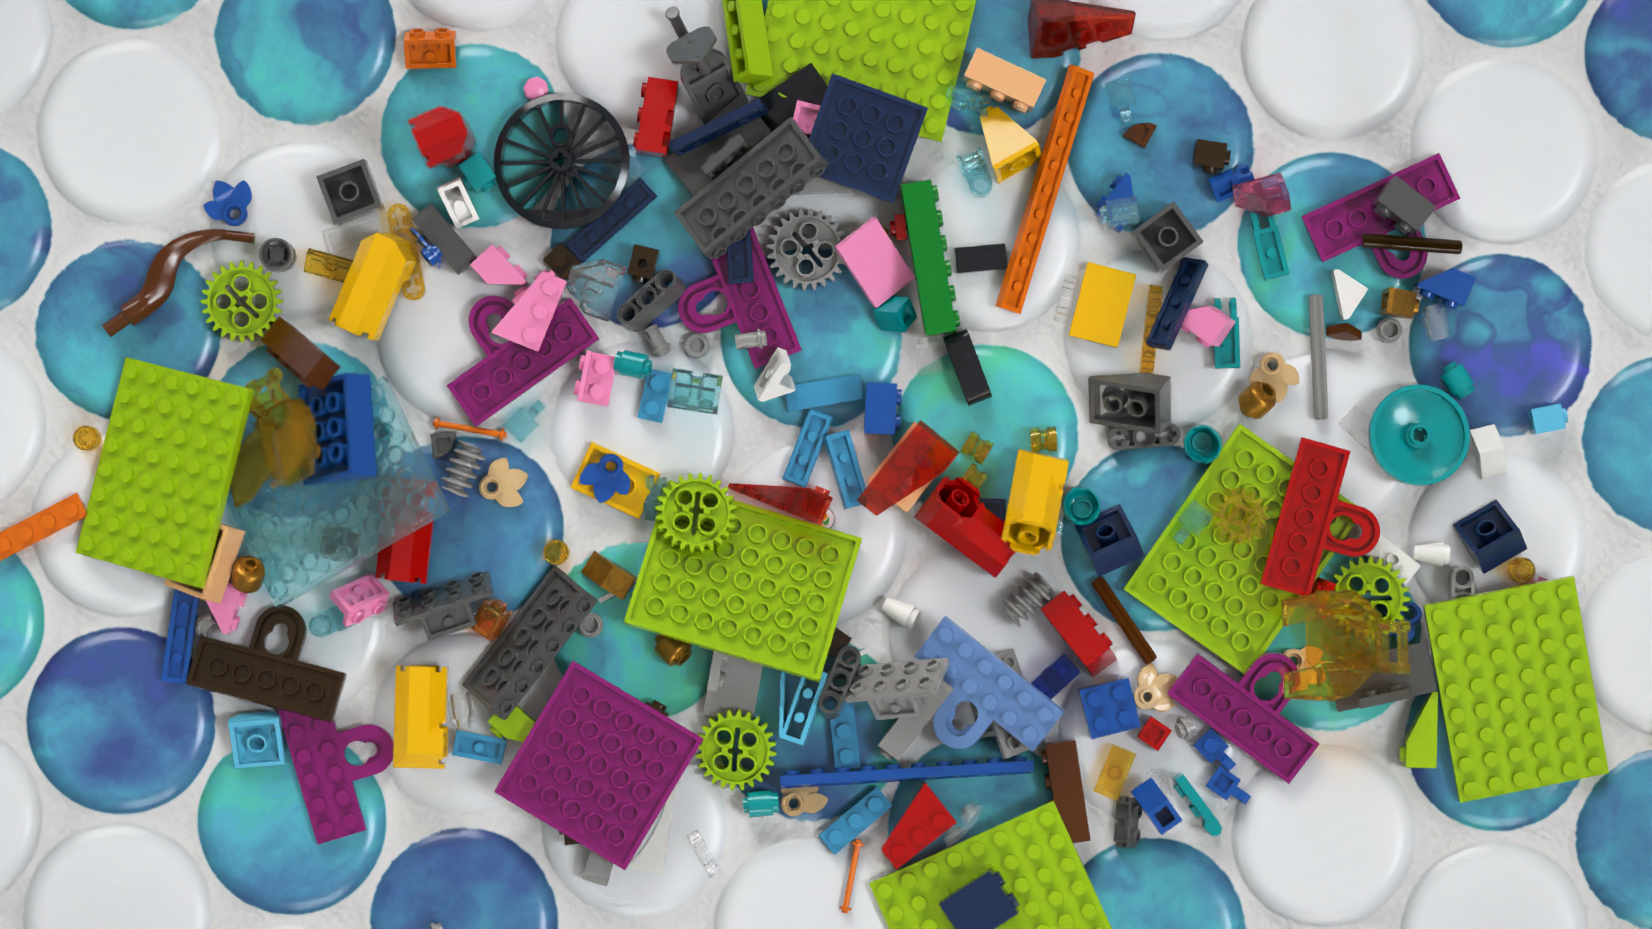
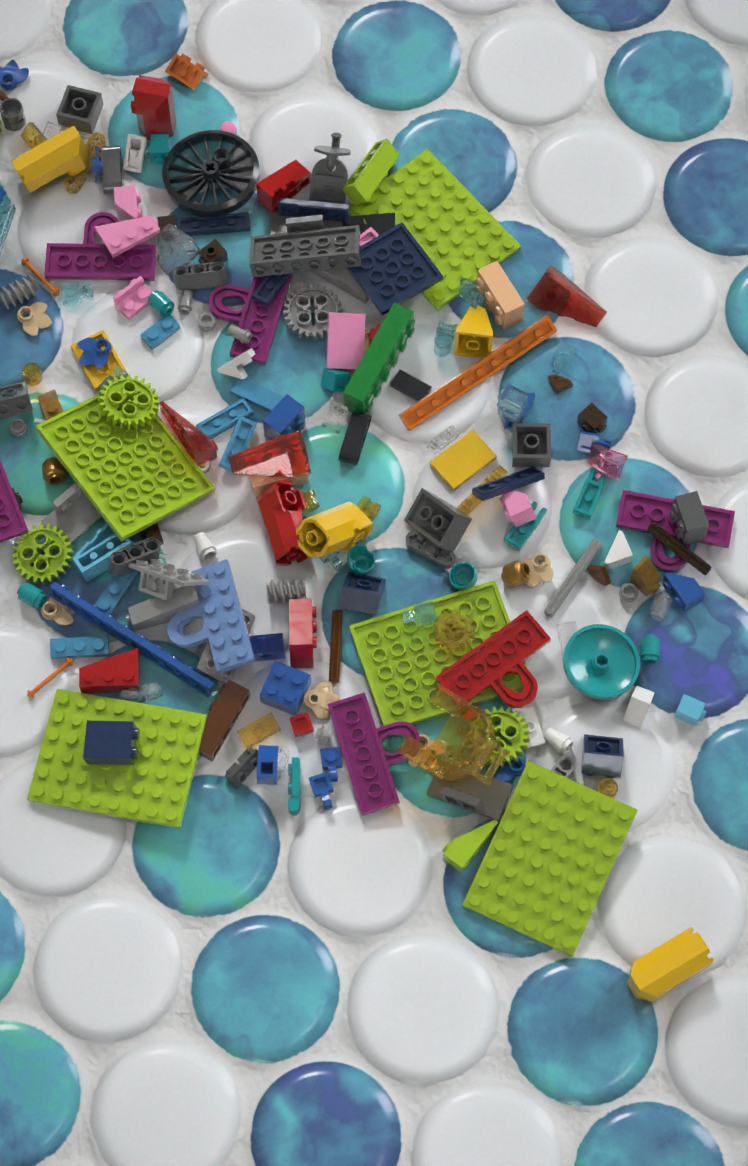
camera: 35 degrees right, 20 degrees down
dark grey tile [430,431,456,460] -> none
clear light blue brick [667,368,723,415] -> none
clear yellow wheel [960,431,994,465] -> none

